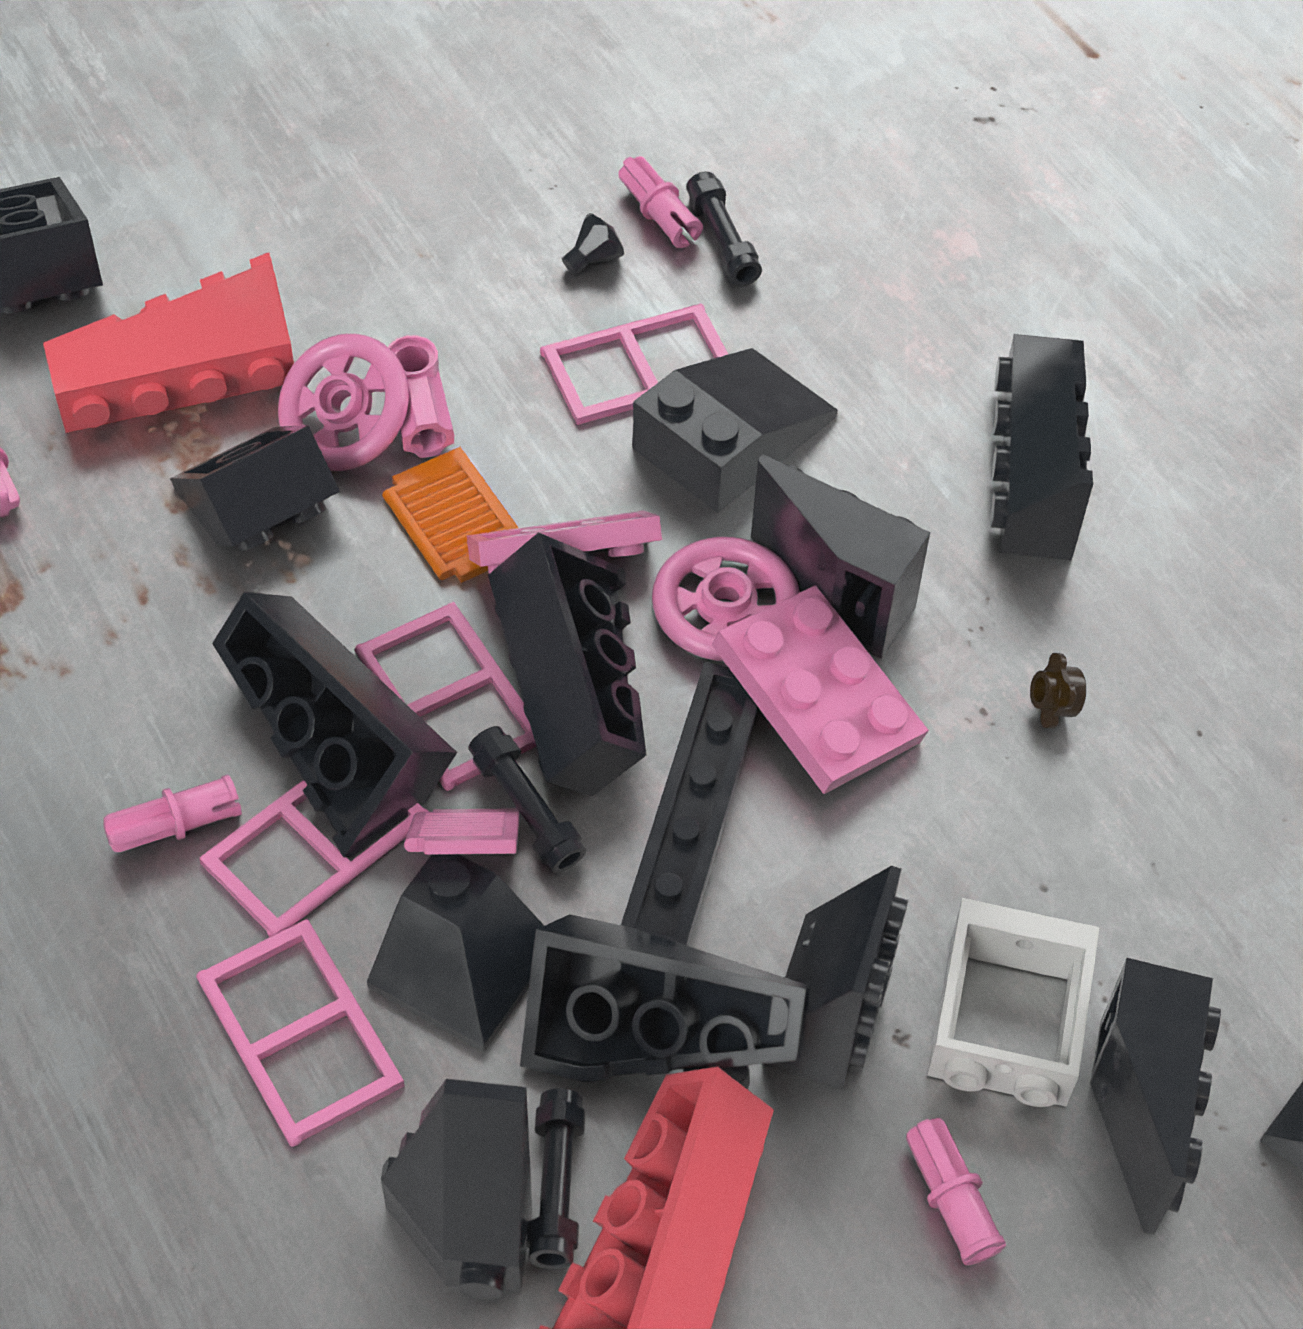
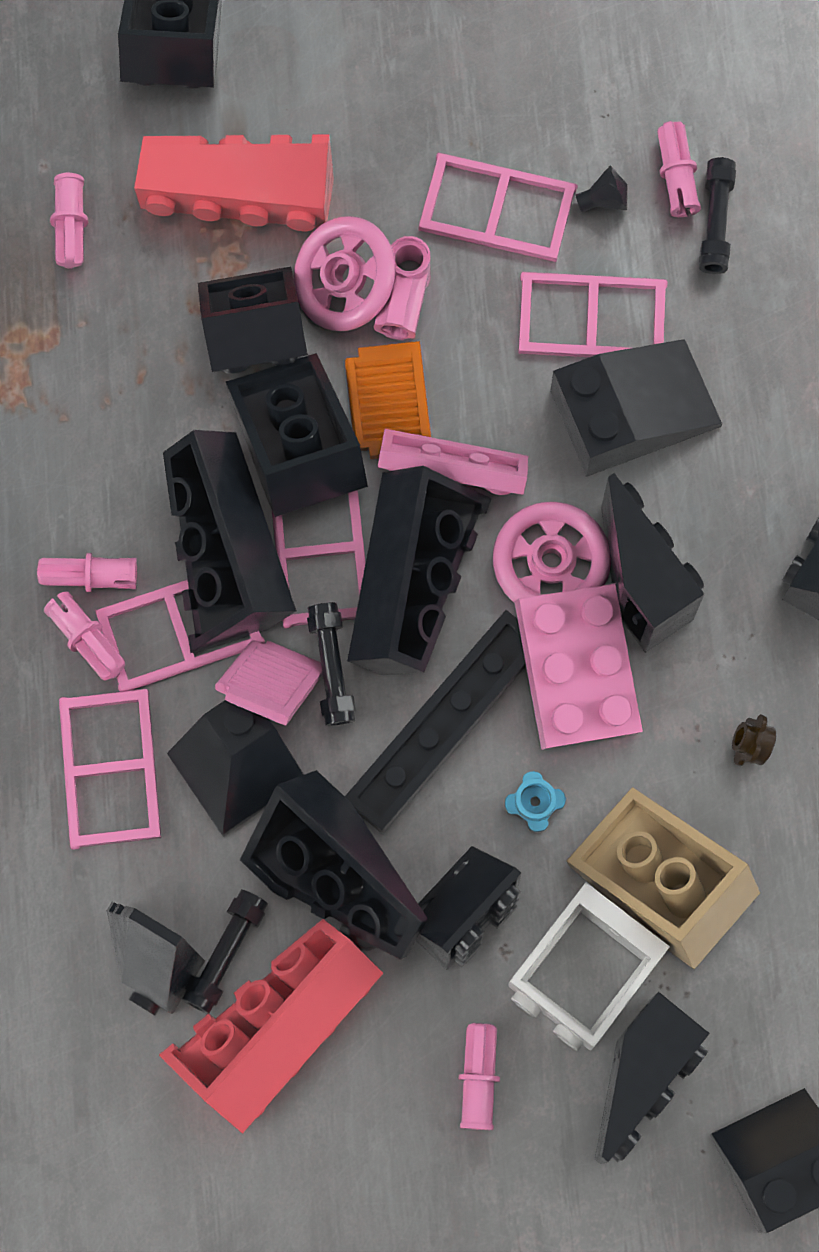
camera: 30 degrees right, 20 degrees up
none -> bright pink axle [44,592,125,681]
none -> black slope [226,353,368,517]
none -> bright pink window [419,153,578,262]
none -> medium azure plate [505,771,566,832]
none -> tan slope [567,787,760,969]

